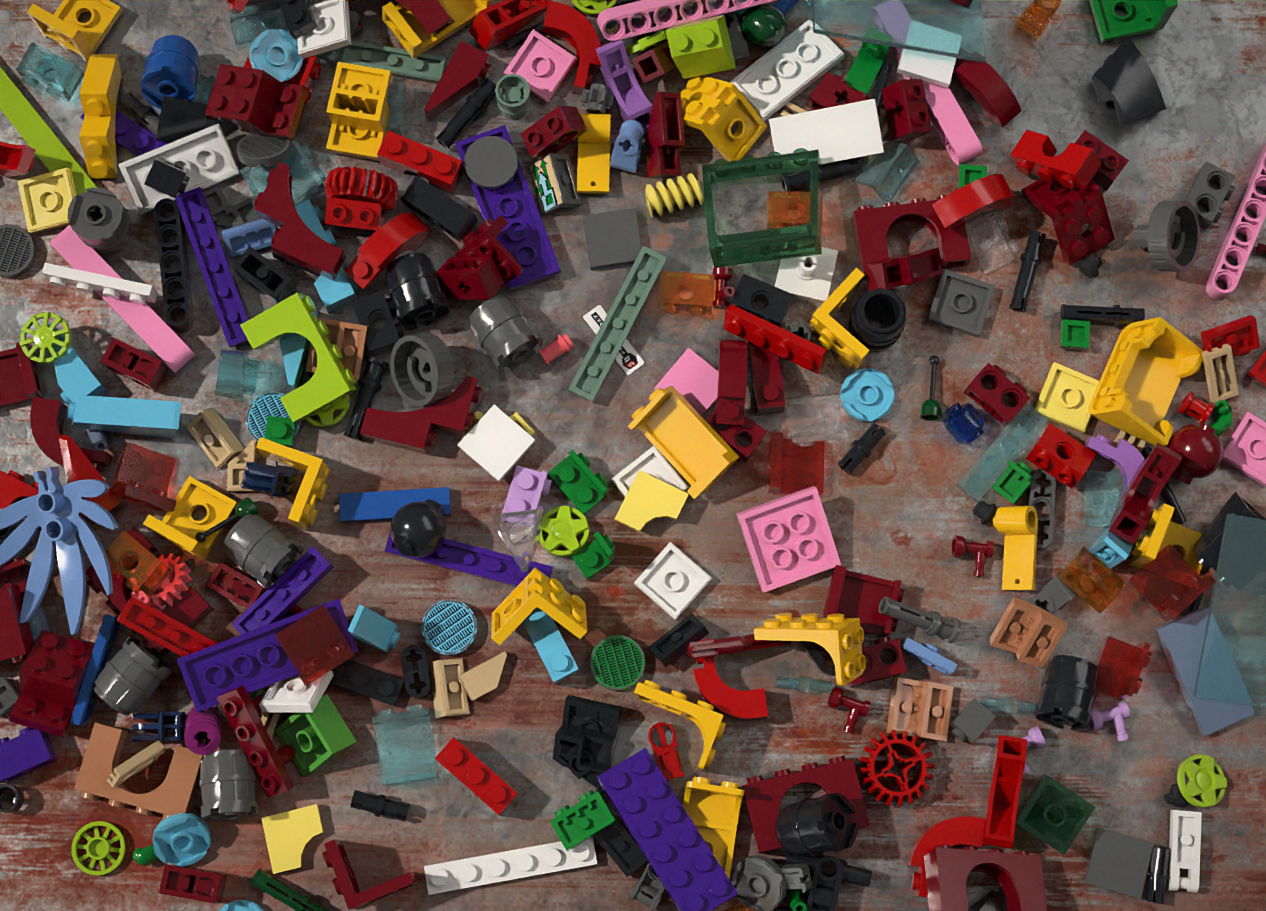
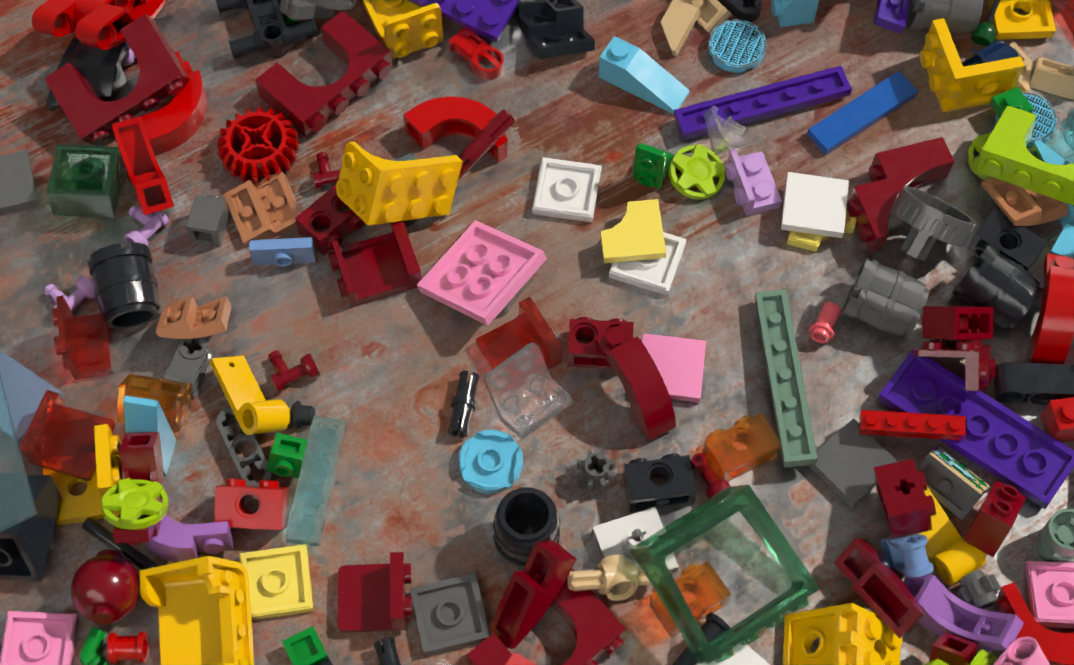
camera: 150 degrees right, 15 degrees down
black pin [344,356,390,441] -> none
black brick [390,499,447,557] -> none
dark grey tile [464,136,518,190] -> none
yellow bracket [491,568,587,645] -> none
green bracket [548,450,609,515] -> none
white sticker [583,305,644,375] -> none
tile [590,635,645,691] -> none
yellow panel [628,385,739,499] -> none
yellow bracket [633,680,726,771] -> none
light yellow piece [645,173,704,217] -> none
black plate [648,613,709,668] -> none
red plate [723,304,827,374] -> none
dark red slope [747,341,786,415] -> none
black piece [776,793,858,856] -> none
yellow bracket [808,268,870,370] -> none
dark grey pin [878,596,961,643] -> none
hinge [920,355,942,421] -> none
clear blue head [943,402,984,444] -> none
dark red brick [963,363,1031,427] -> none
clear light blue bar [981,696,1037,714] -> none
clear light blue panel [1083,469,1120,528] -> none
none -> lime wheel [101,478,168,530]
none -> dark red bracket [337,552,412,633]
none -> tan axle [567,555,665,601]
none -> red piece [859,410,966,441]
none -> dark red brick [874,459,936,538]

